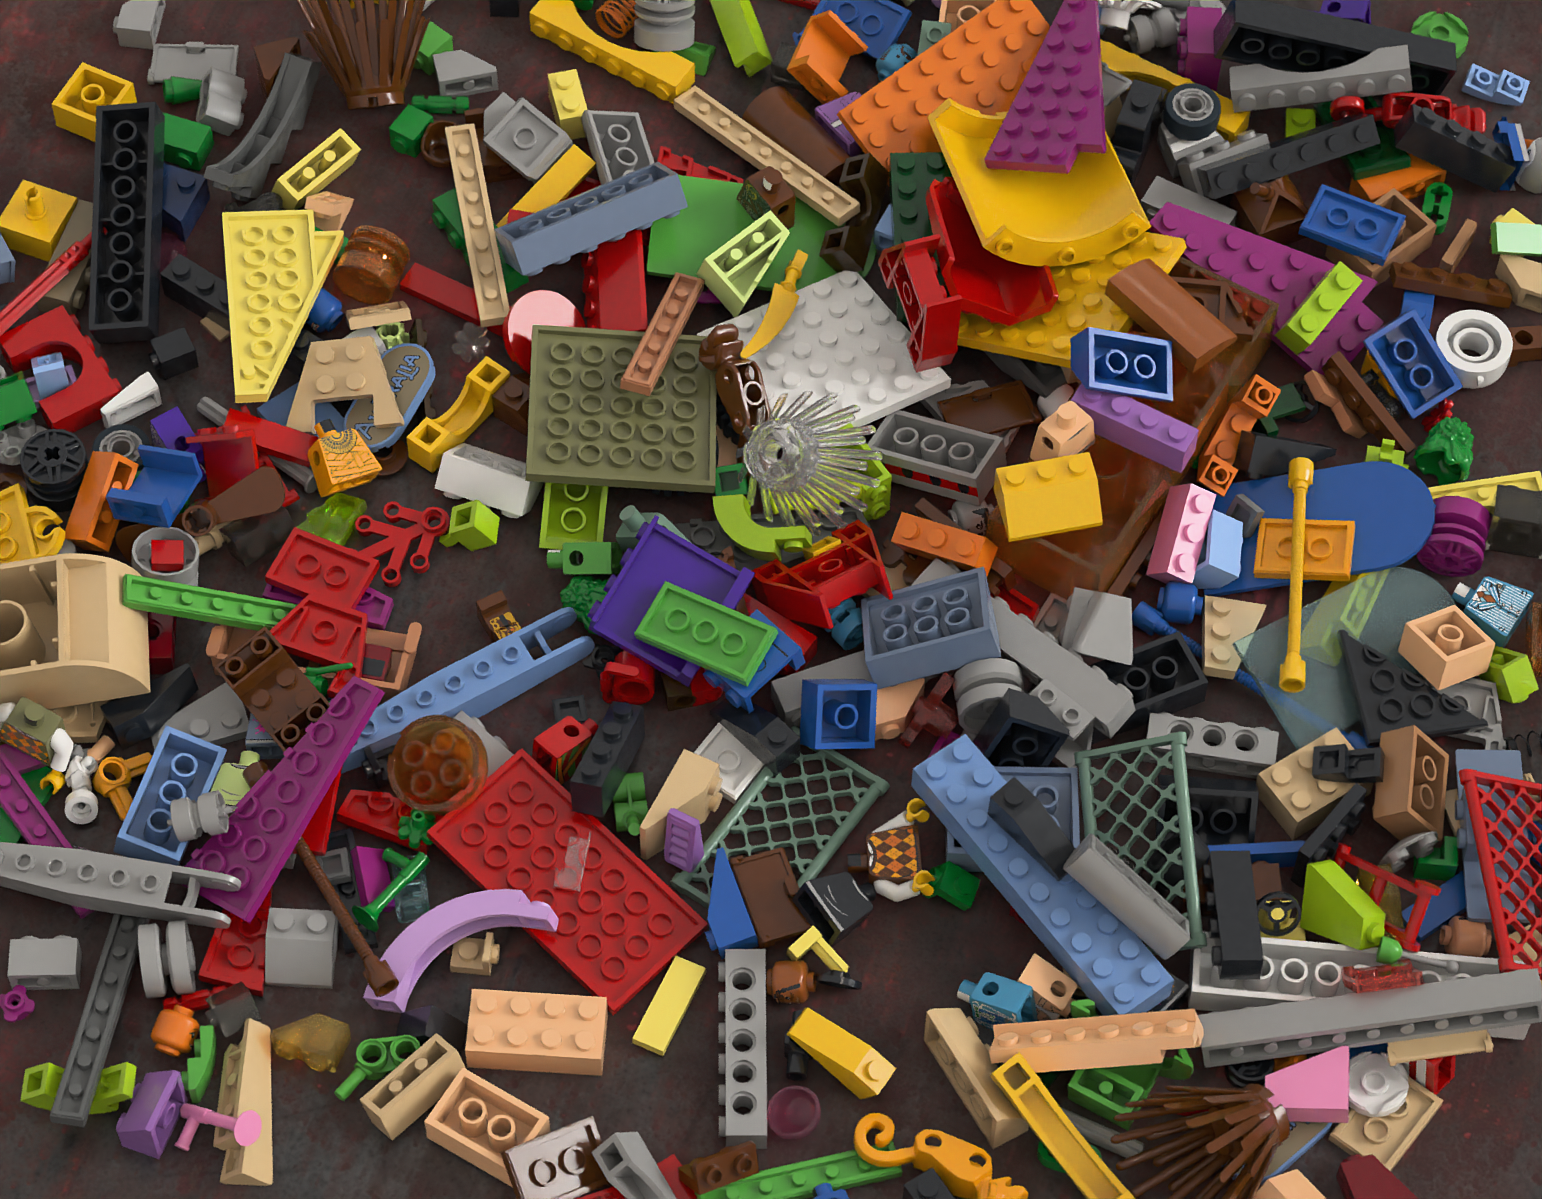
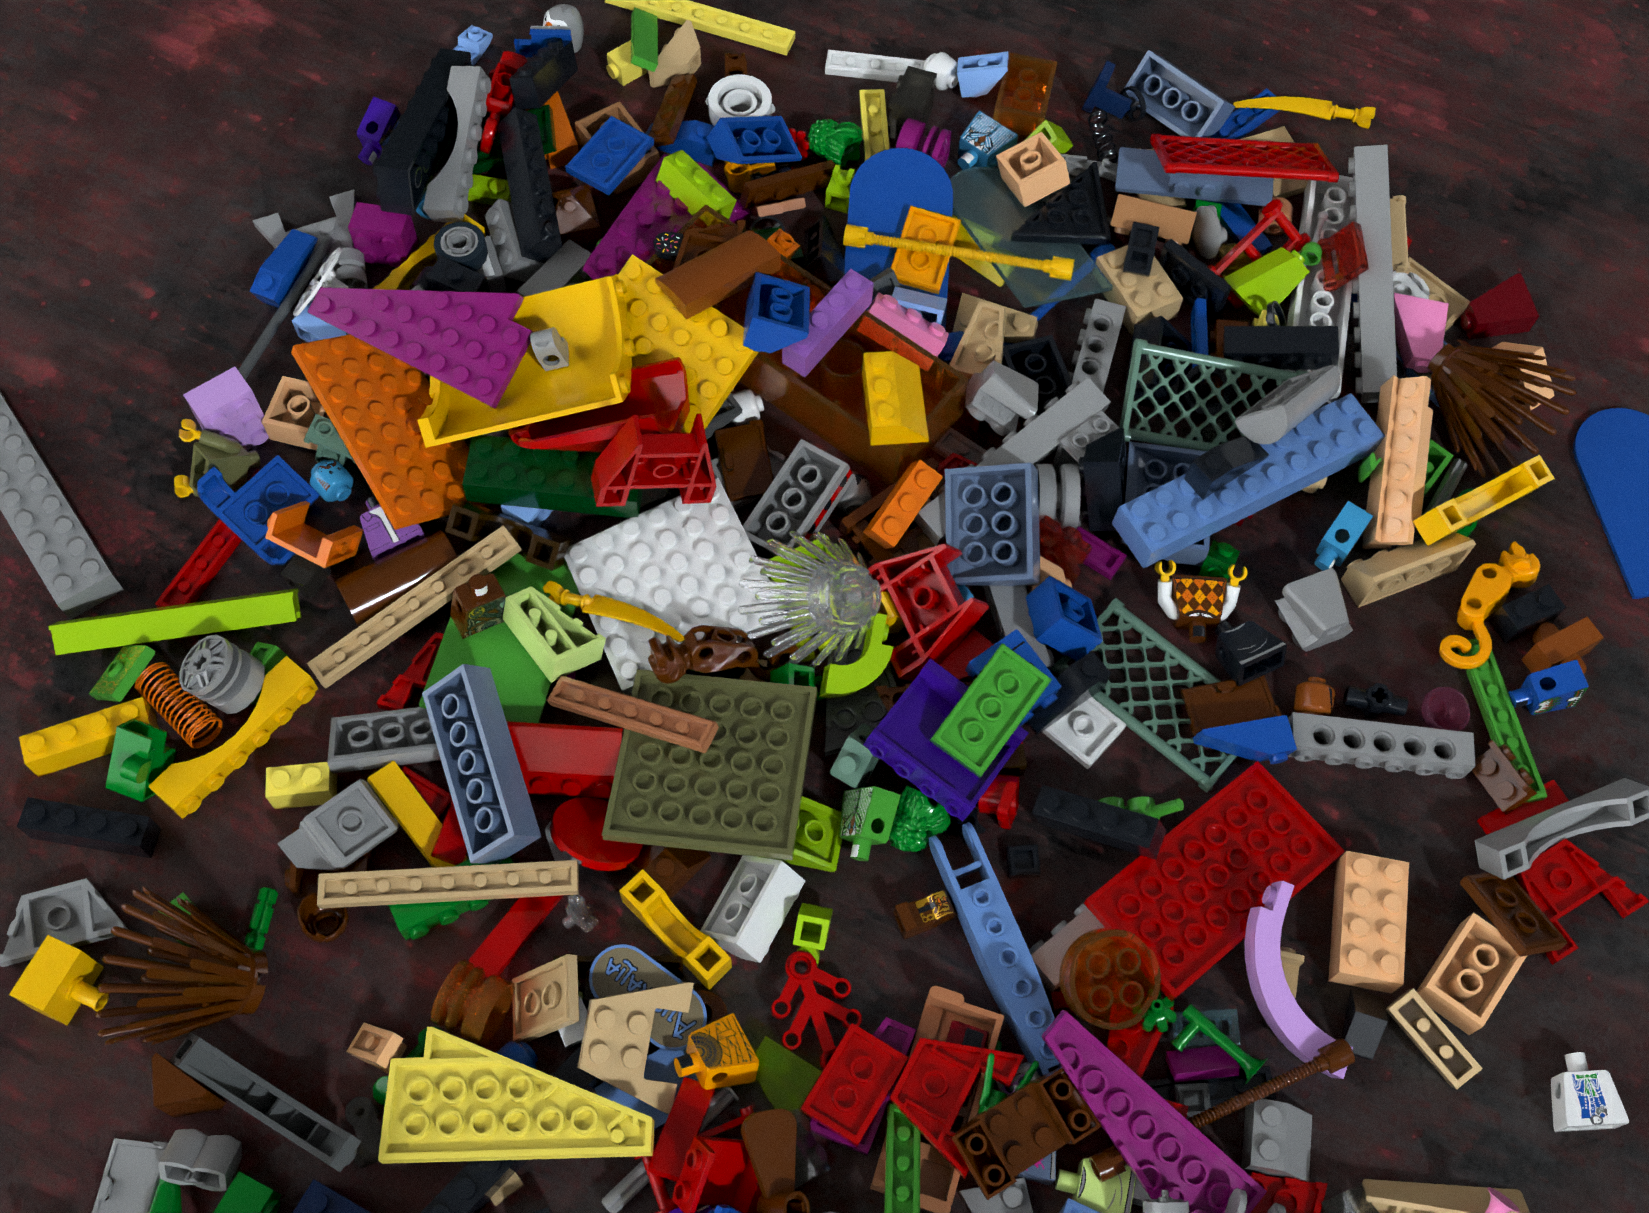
camera: 85 degrees left, 5 degrees up
light yellow brick [270,128,361,210] -> none
clear yellow slope [270,1013,351,1073] -> none
bright green beam [334,1035,420,1101] -> none
green brick [389,104,434,158] -> none
light grey slope [433,50,498,98] -> none
red torso [532,716,599,785] -> none
clear piece [553,831,591,892] -> none
light yellow tile [632,956,706,1056] -> none
tan slope [640,749,723,860] -> none
medium lavender slope [664,808,704,873] -> none
light yellow piece [786,926,862,990] -> none
yellow slope [787,1007,896,1099] -> none
light nougat torso [1017,953,1078,1021] -> none
light nougat torso [1030,401,1095,461] -> none
bright green tile [1411,11,1468,59] -> none
green beam [1421,182,1453,235] -> none
medium nougat tile [1439,218,1477,273] -> none
none -> light grey leg [530,327,569,372]
none -> black tile [654,232,684,261]
none -> tan wing [948,301,1006,379]
none -> light grey piece [1275,568,1353,652]

